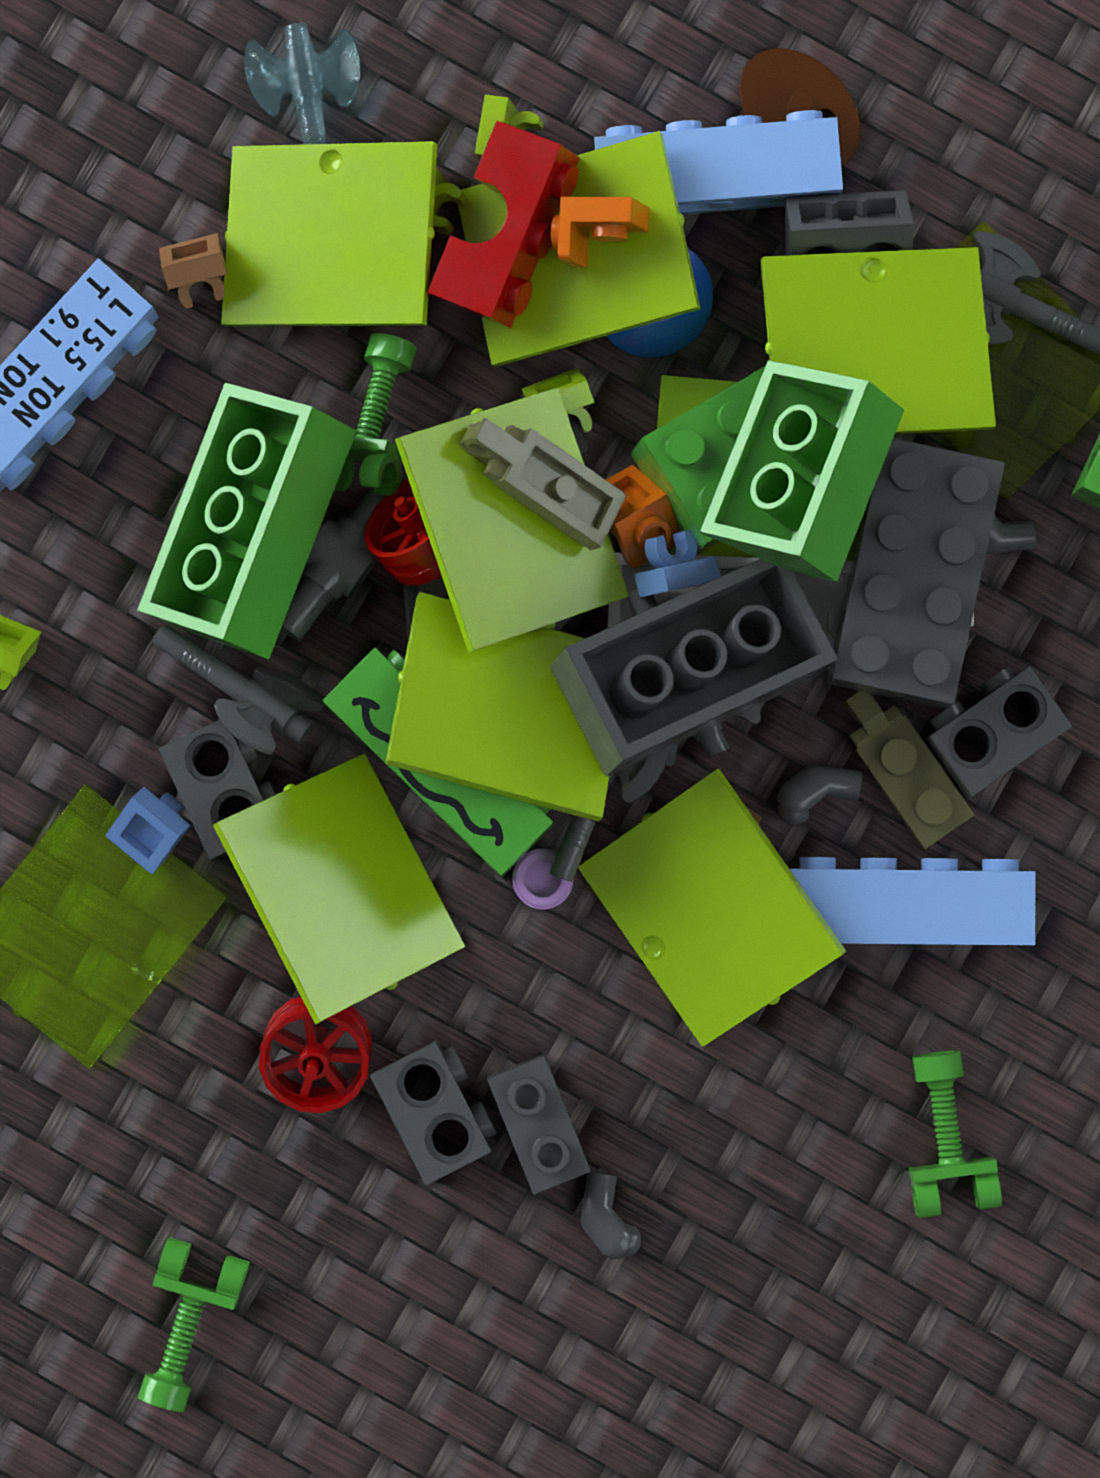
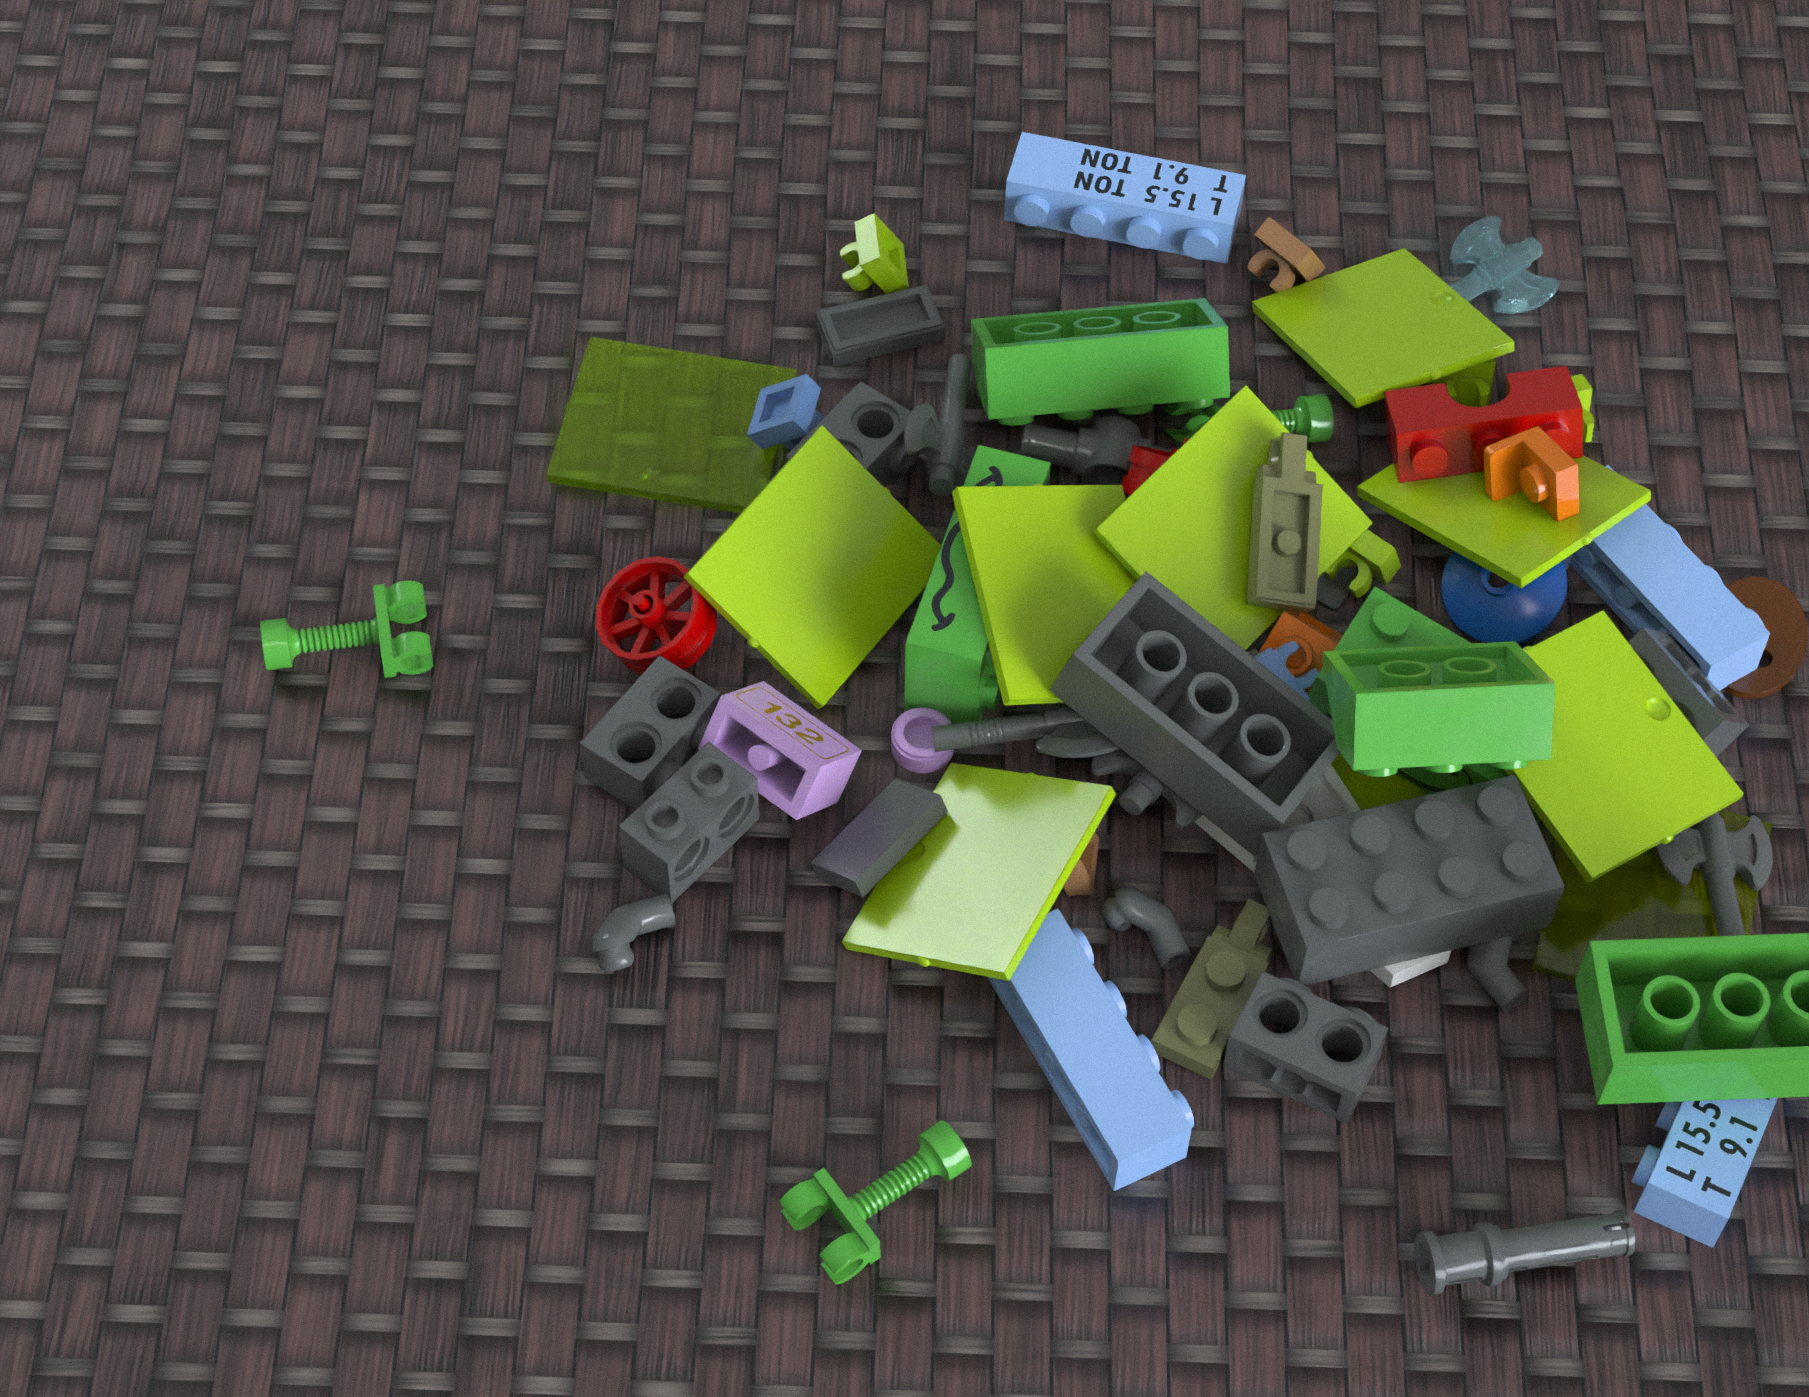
camera: 65 degrees right, 30 degrees down
none -> lavender brick [698,681,862,820]
none -> dark grey tile [810,778,948,898]
none -> dark grey tile [815,284,945,367]

